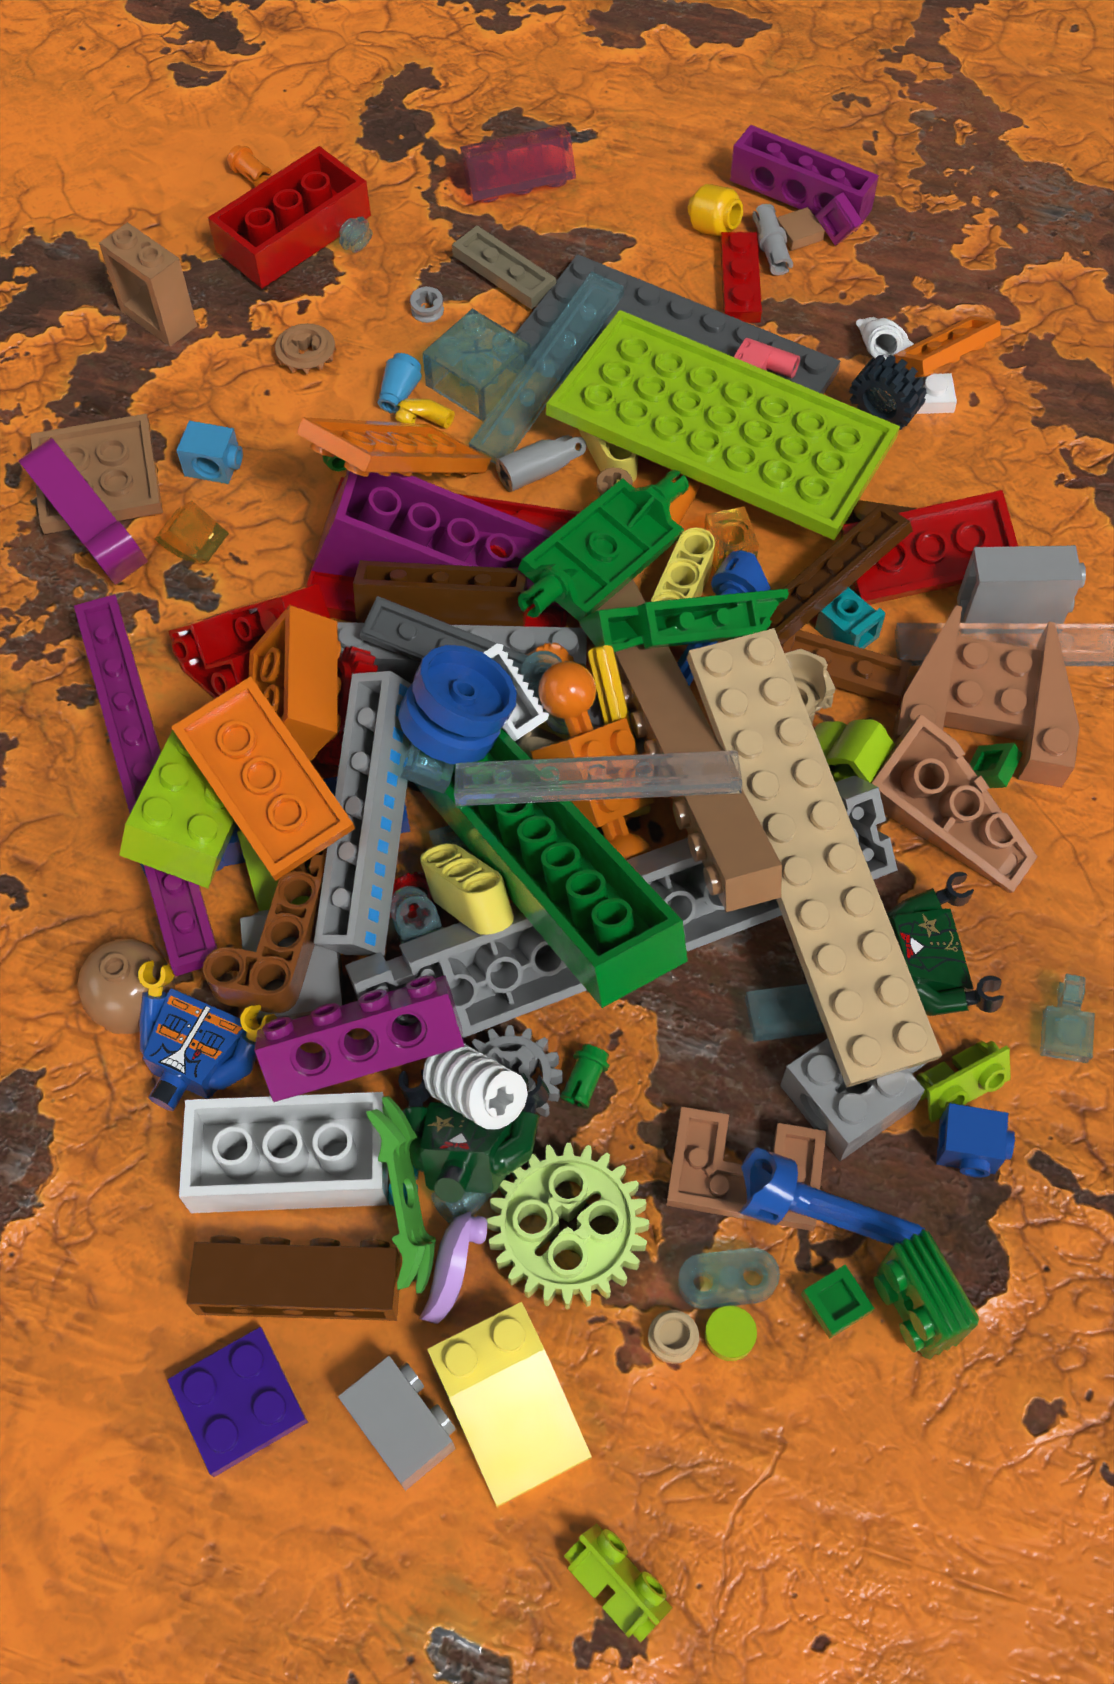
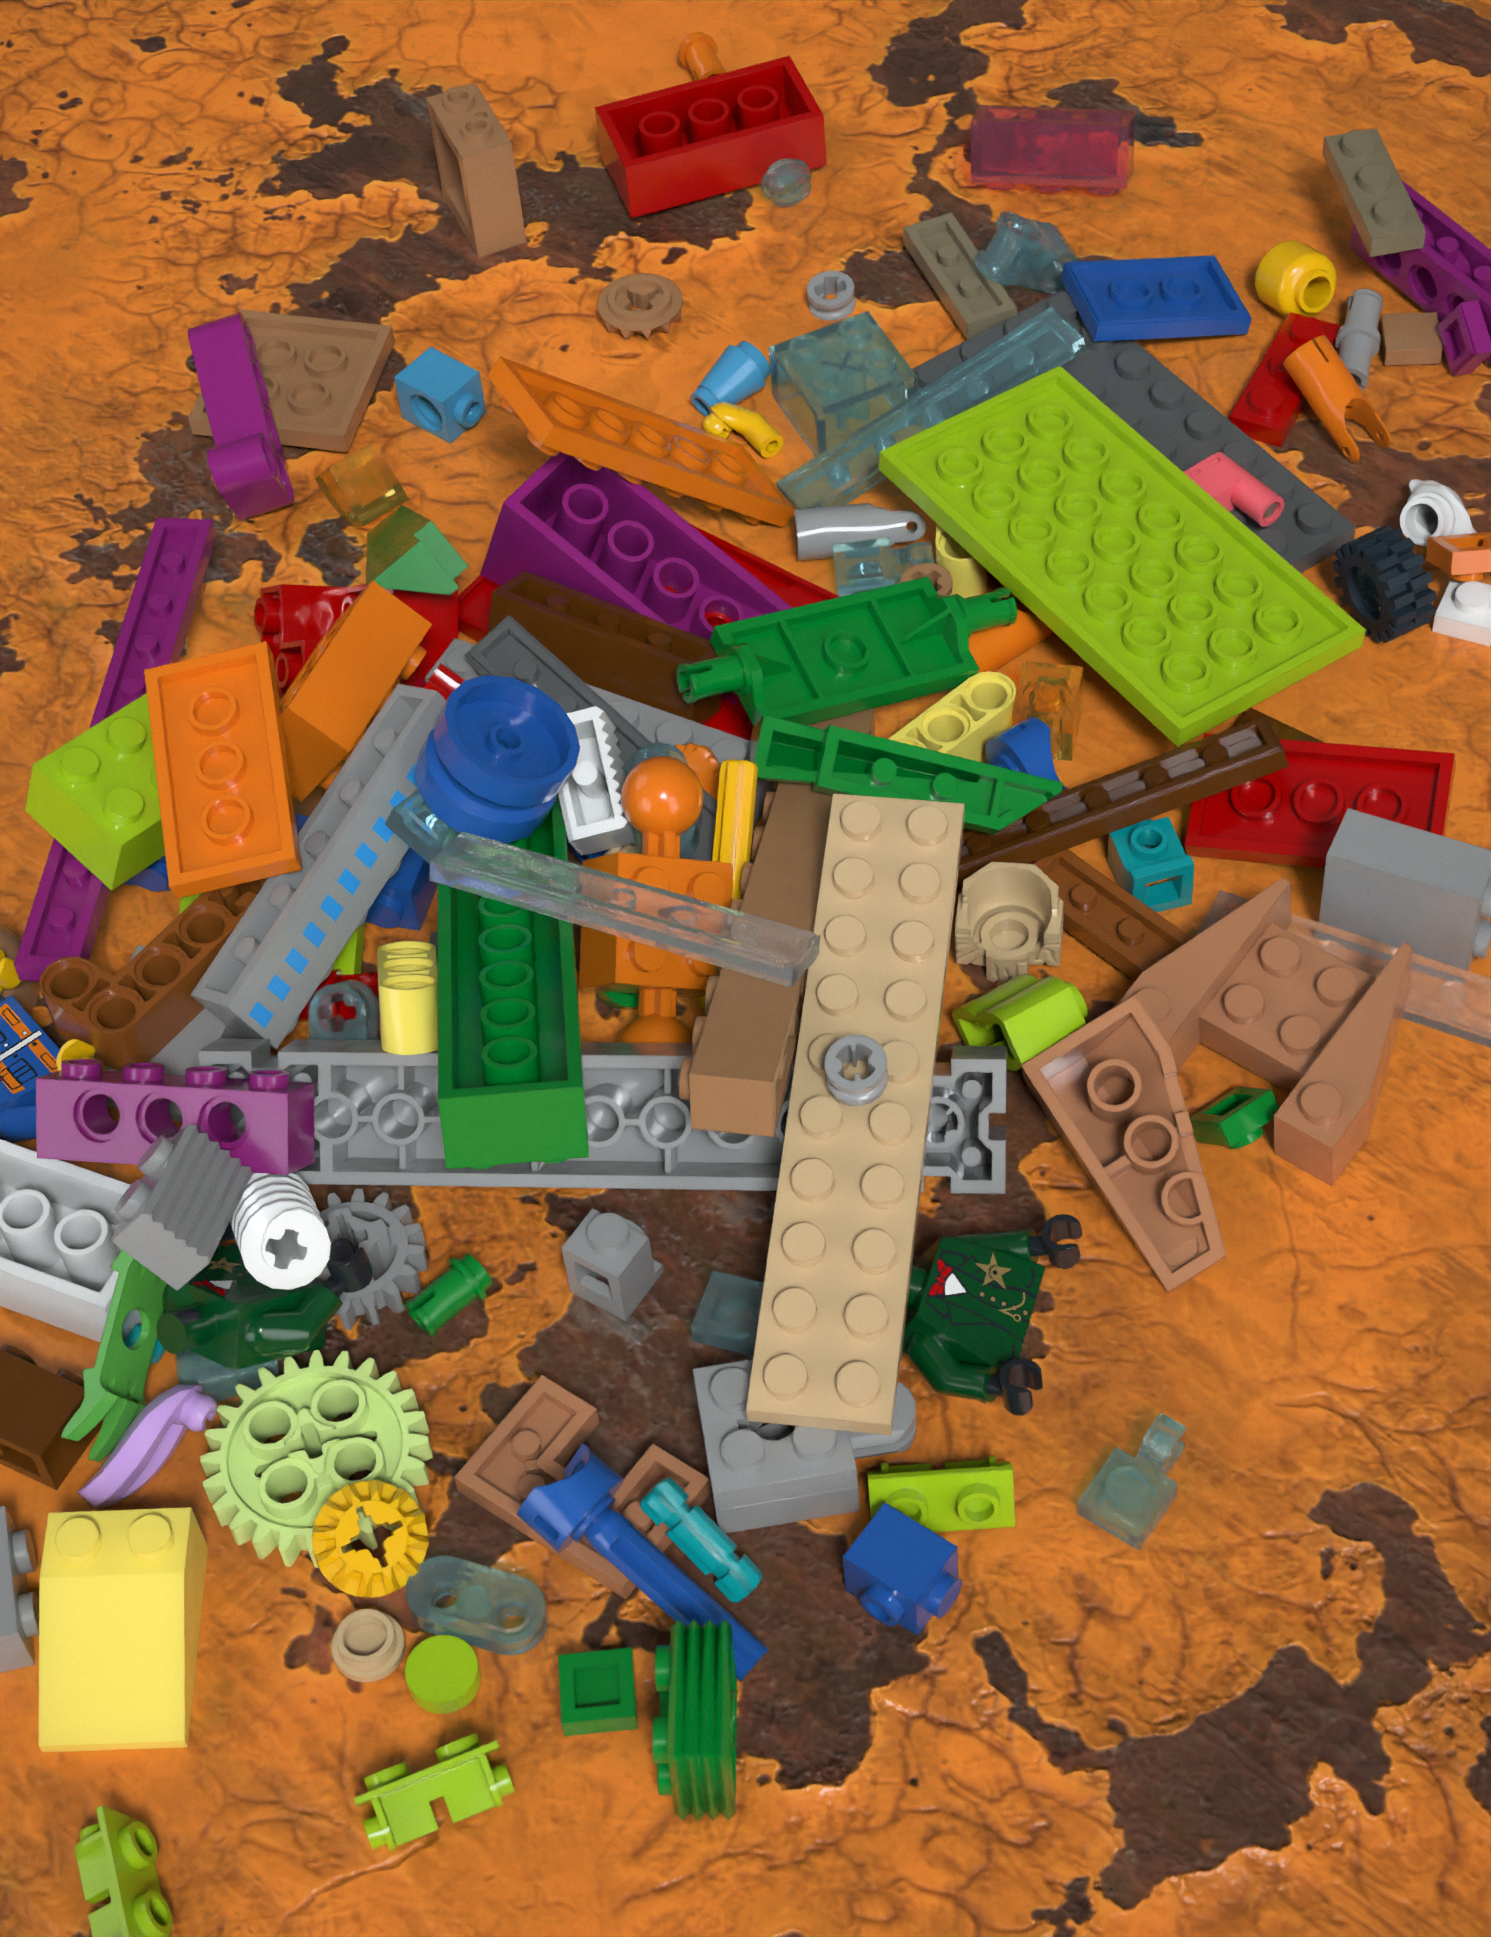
camera: 30 degrees right, 10 degrees down
none -> light grey brick [109,1125,252,1291]
none -> yellow gear [312,1479,429,1598]
none -> lime hinge [353,1733,515,1851]
none -> green wedge [366,505,469,595]
none -> light grey brick [561,1208,664,1321]
none -> teal axle [640,1477,763,1603]
none -> light grey bush [824,1035,888,1106]
none -> clear light blue plate [832,537,934,597]
none -> clear light blue piece [974,212,1081,294]
none -> blue tile [1061,256,1252,342]
none -> orange piece [1283,335,1391,464]
none -> dark tan plate [1322,128,1426,257]

